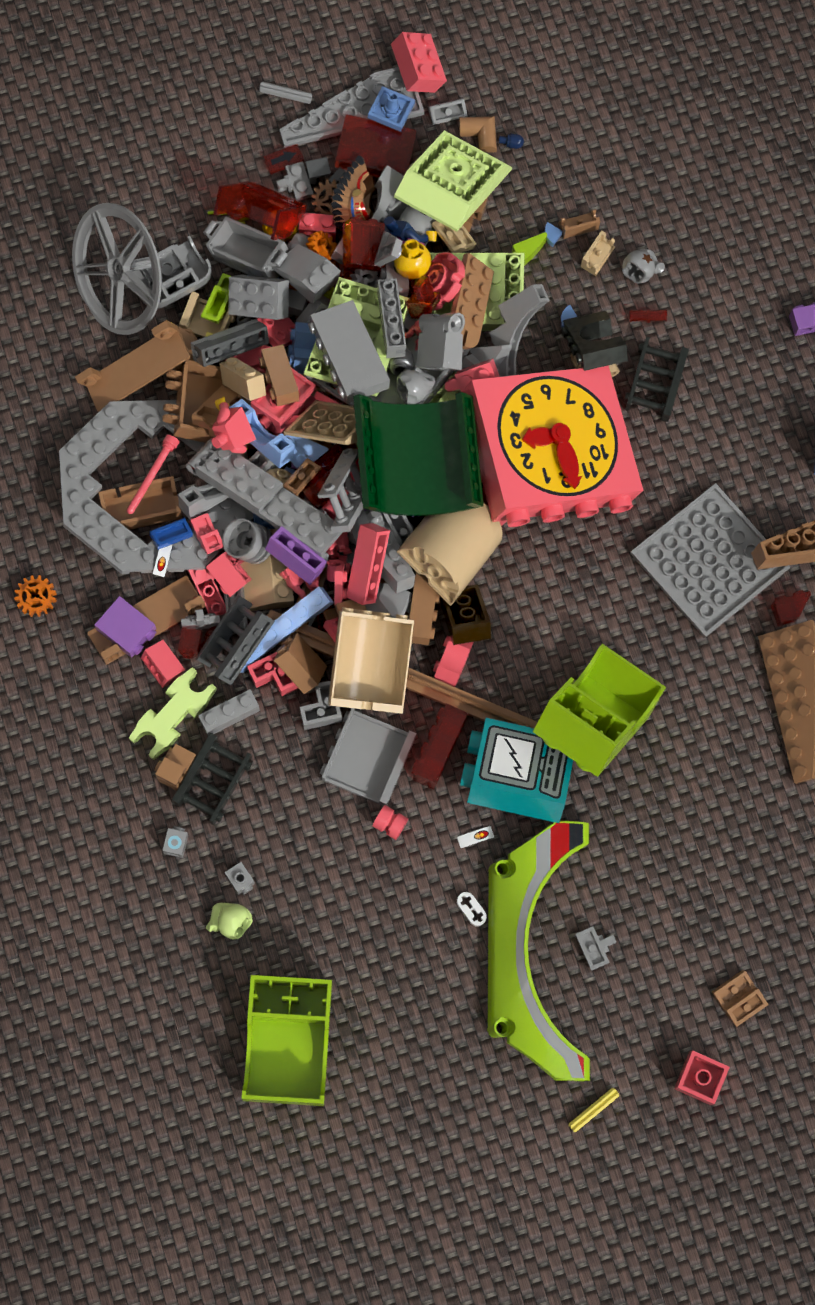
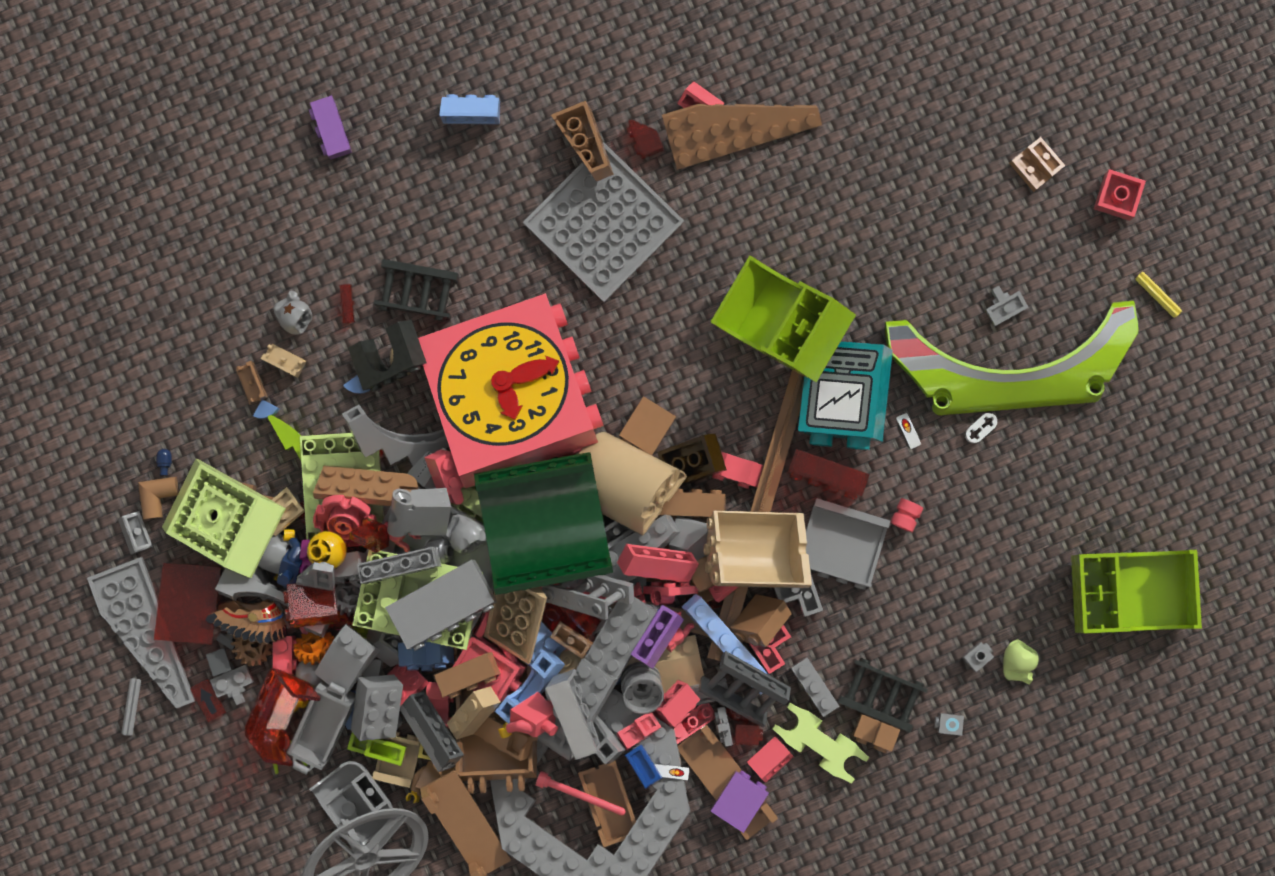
camera: 85 degrees left, 10 degrees up
medium blue plate [367,86,415,132] -> none
coral brick [391,32,447,93] -> none
light grey slope [470,344,512,368] -> none
none -> light grey wedge [545,669,601,760]
none -> medium nougat brick [619,396,676,456]

